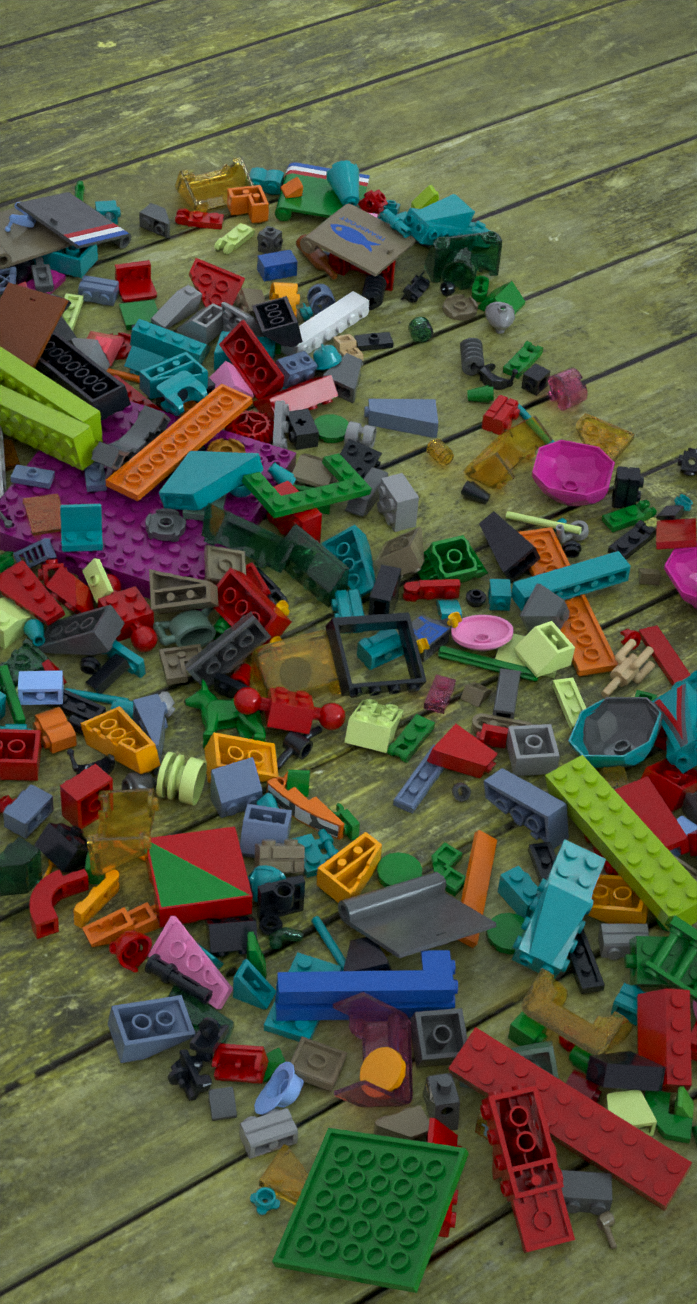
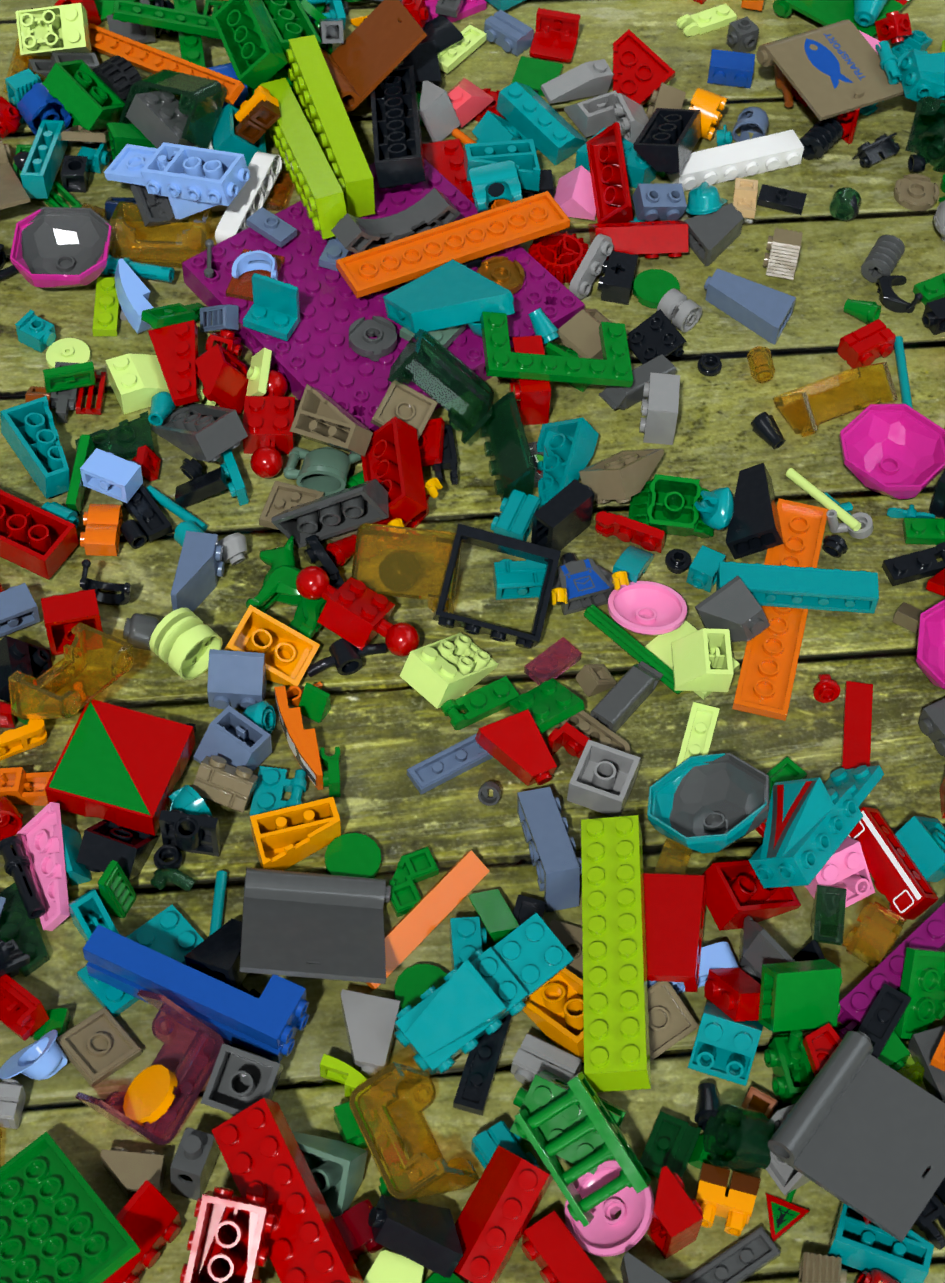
camera: 30 degrees right, 10 degrees up
light orange wedge [80,706,161,774] -> none
tan plant [601,639,655,698] -> none
none -> light blue helmet [231,250,278,280]
none -> lime slope [320,1054,376,1106]
none -> light grey slope [341,989,401,1079]
none -> green slope [468,889,520,944]
none -> green plate [508,678,585,733]
none -> teal piece [694,487,734,530]
none -> black plate [697,353,722,376]
none -> brick [763,227,803,280]
none -> teal piece [887,505,935,518]

